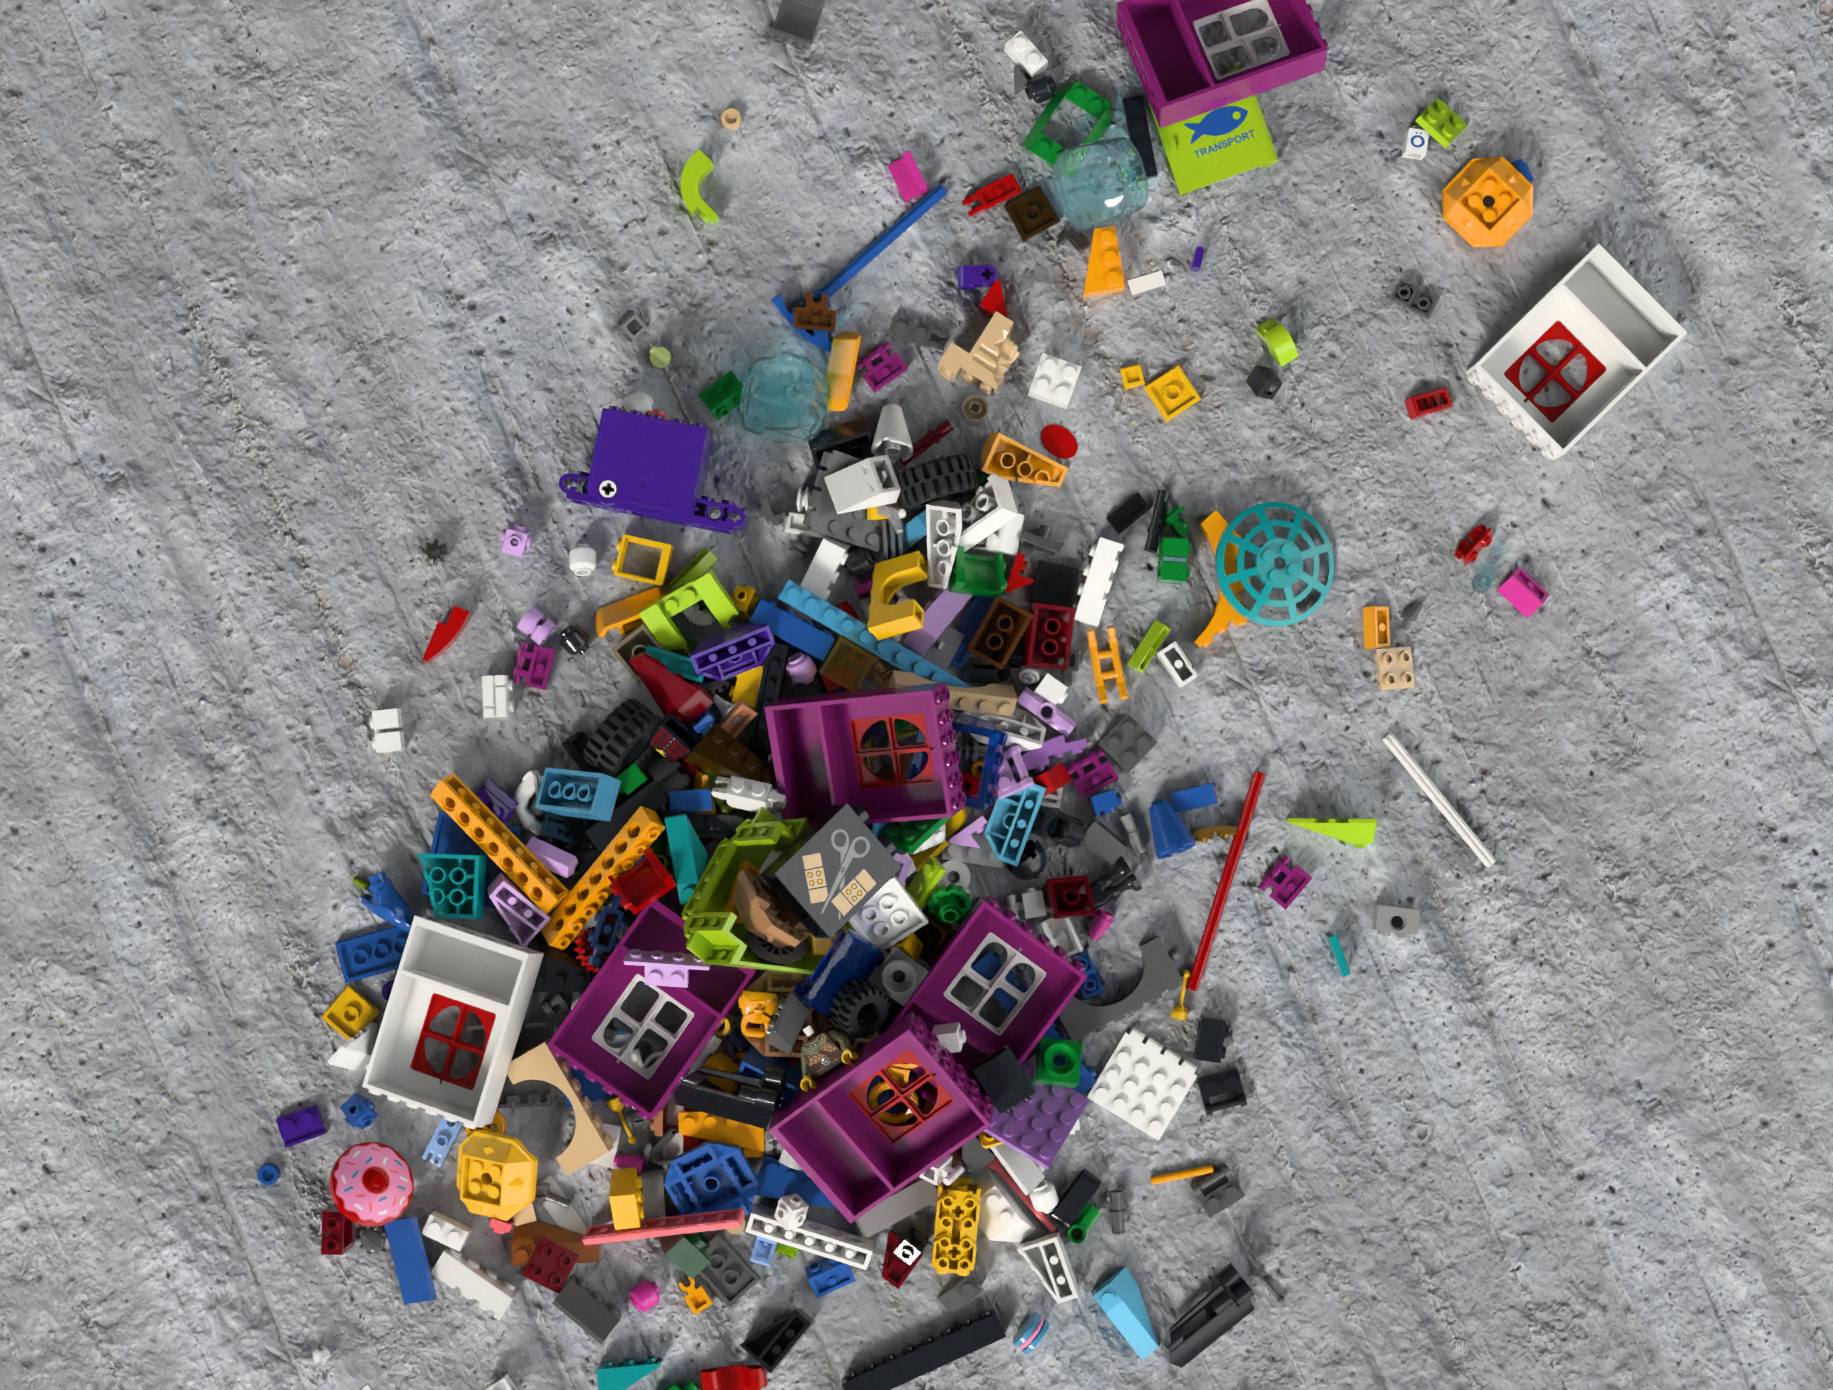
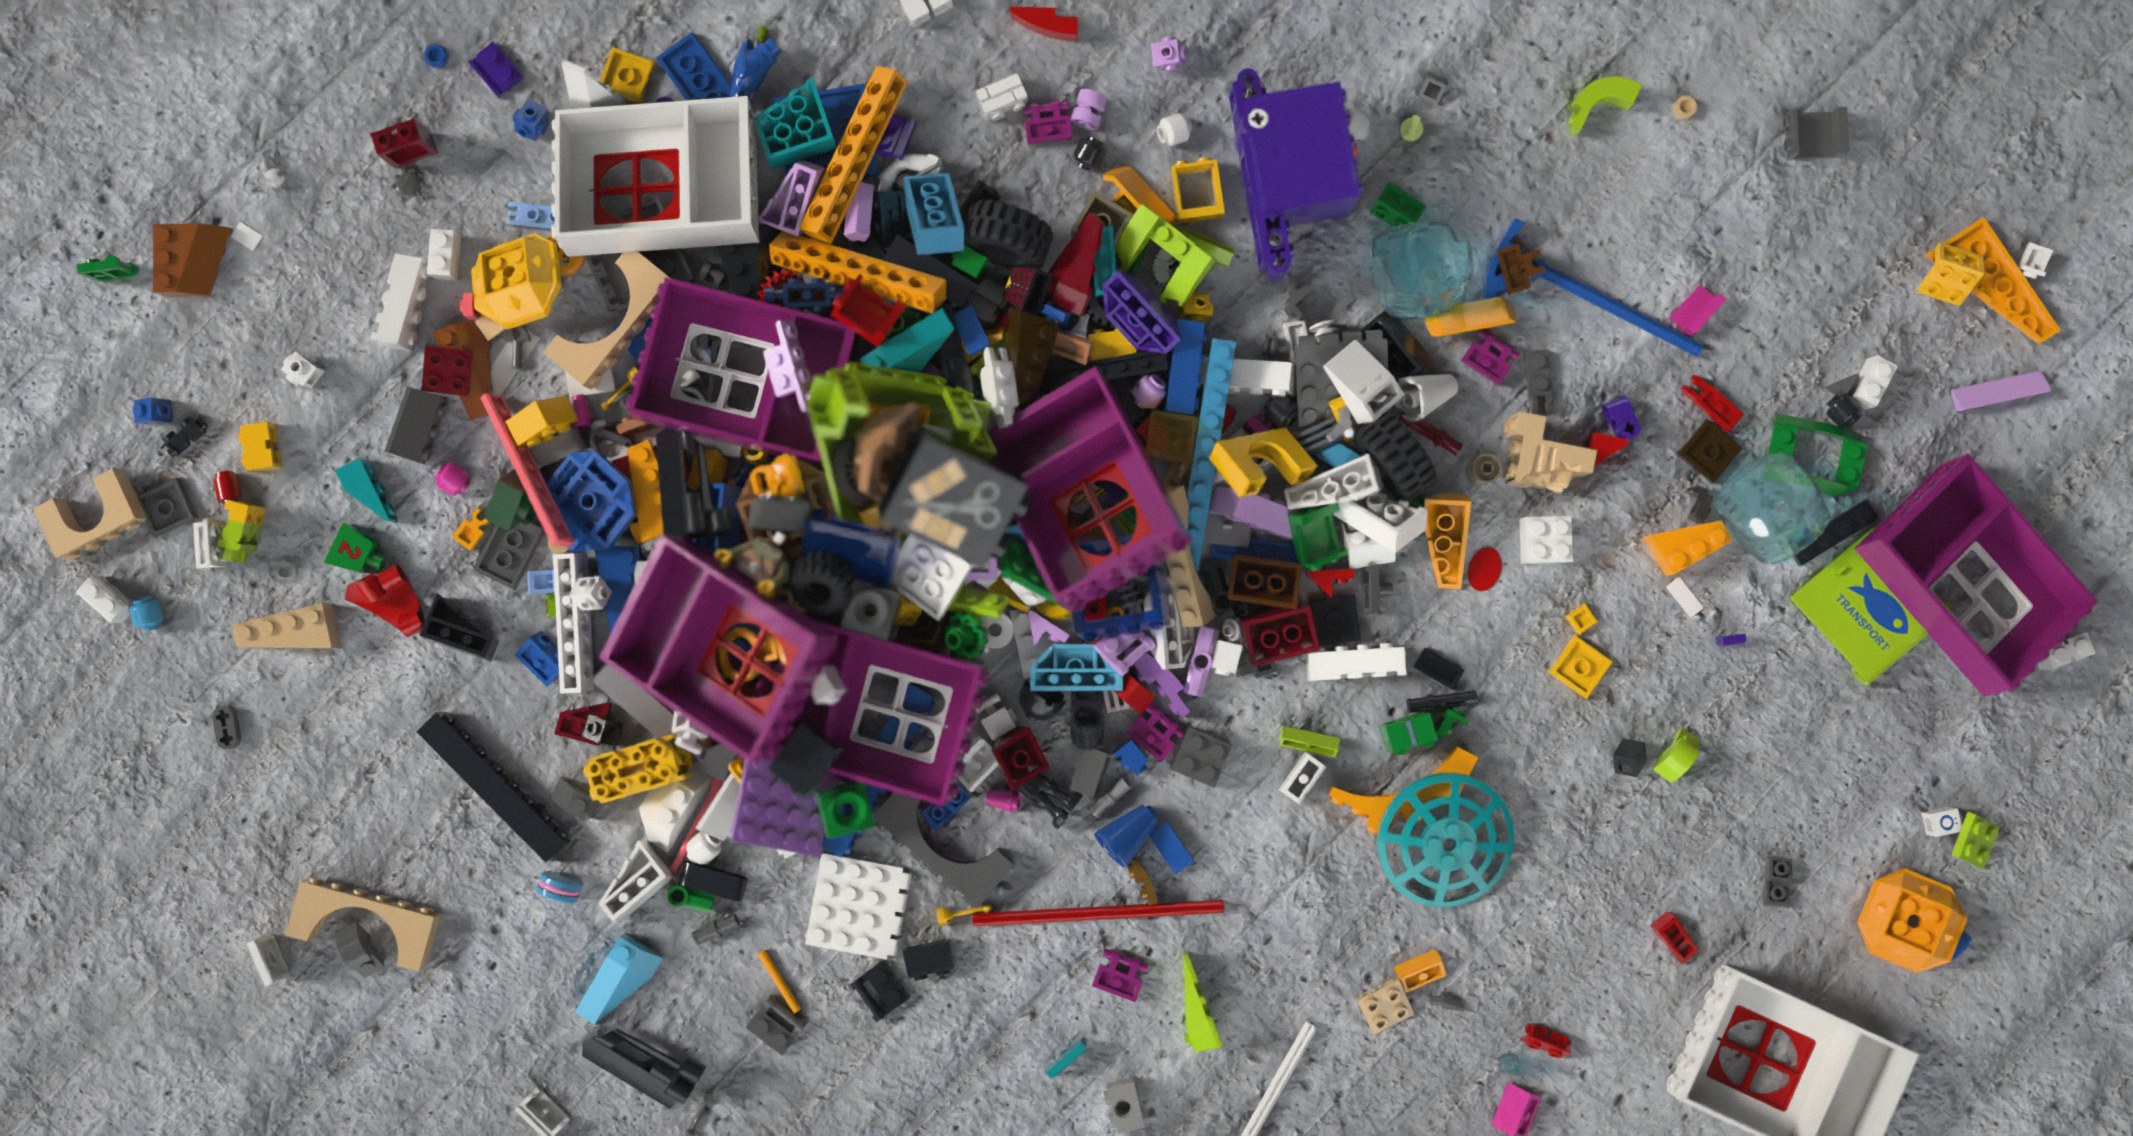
camera: 75 degrees right, 0 degrees up
dish [329,1142,414,1227] -> none
blue tile [384,1216,437,1304] -> none
light orange piece [1086,625,1128,704] -> none

